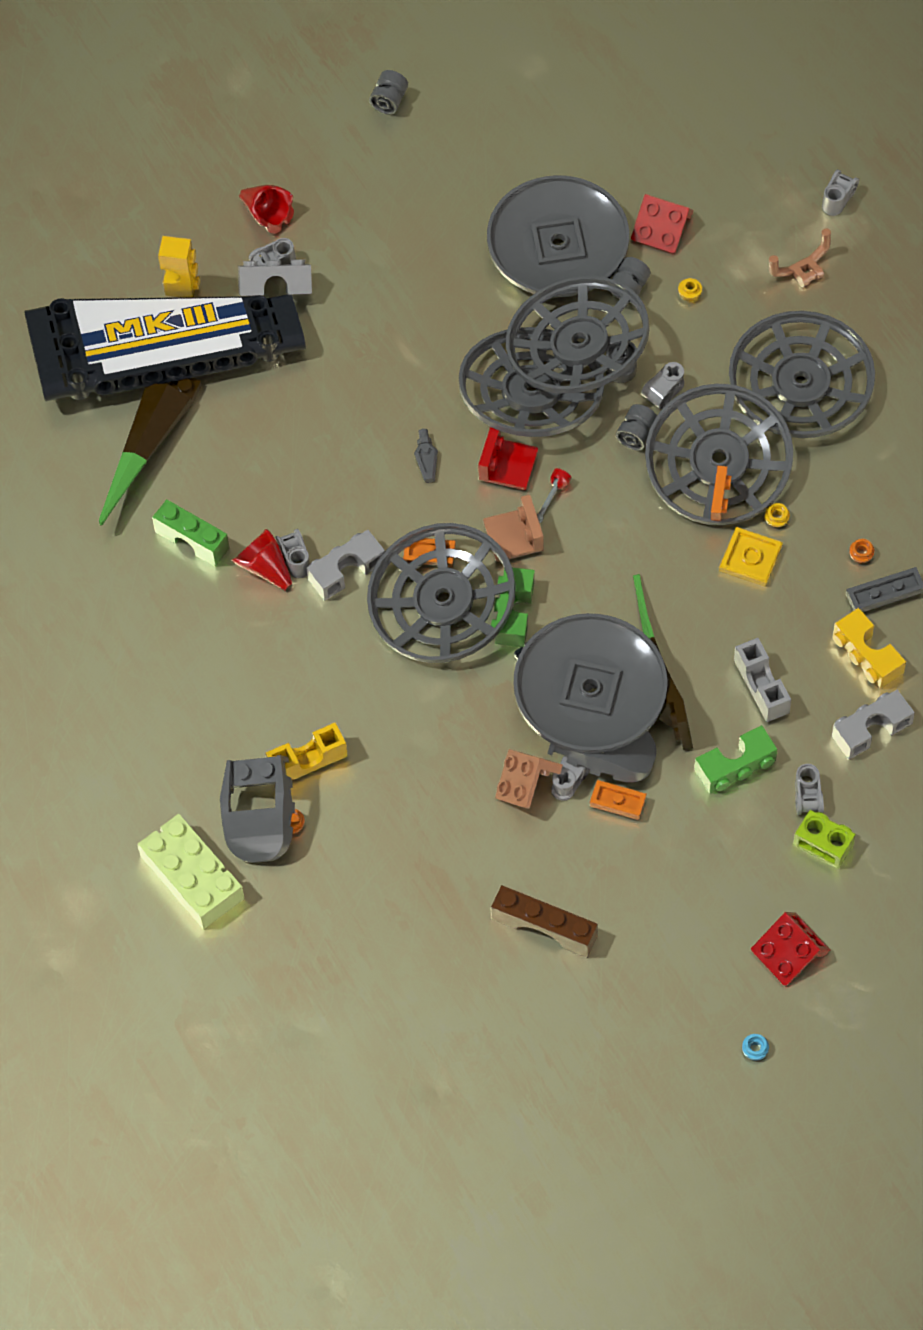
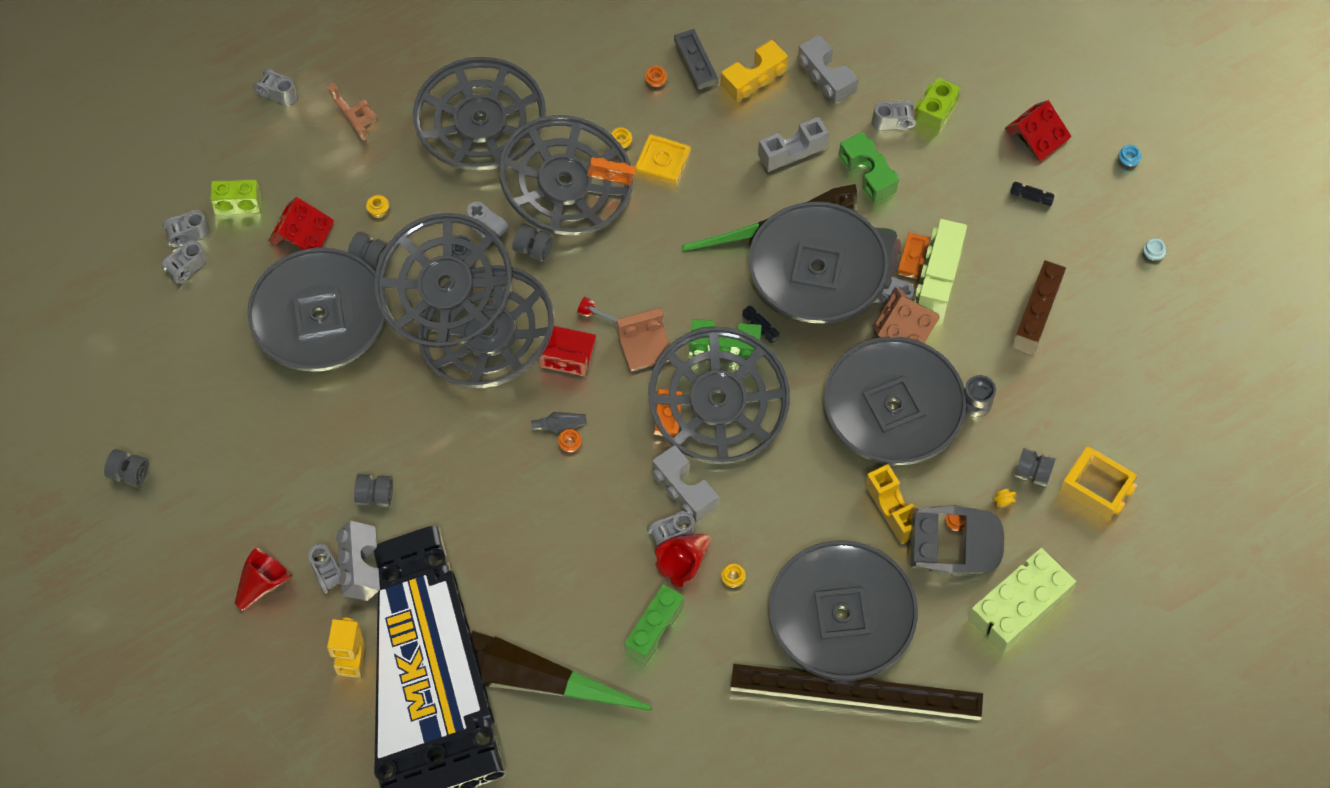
camera: 95 degrees left, 0 degrees up
none -> light grey piece [161,240,207,284]
none -> light grey piece [162,210,210,247]
none -> lime brick [211,180,261,215]
none -> dark grey wheel [354,474,393,507]
none -> orange plate [558,429,582,452]
none -> yellow plate [721,564,746,588]
none -> dark brown plate [730,664,983,720]
none -> dark grey dish [769,540,918,681]
none -> dark grey dish [824,337,966,465]
none -> yellowish green piece [915,219,968,325]
none -> dark grey wheel [964,375,996,417]
none -> yellow plate [992,489,1016,508]
none -> black axle [1010,181,1055,206]
none -> dark grey wheel [1014,448,1056,487]
none -> yellow window [1060,445,1138,521]
none -> light aqua plate [1143,238,1166,261]

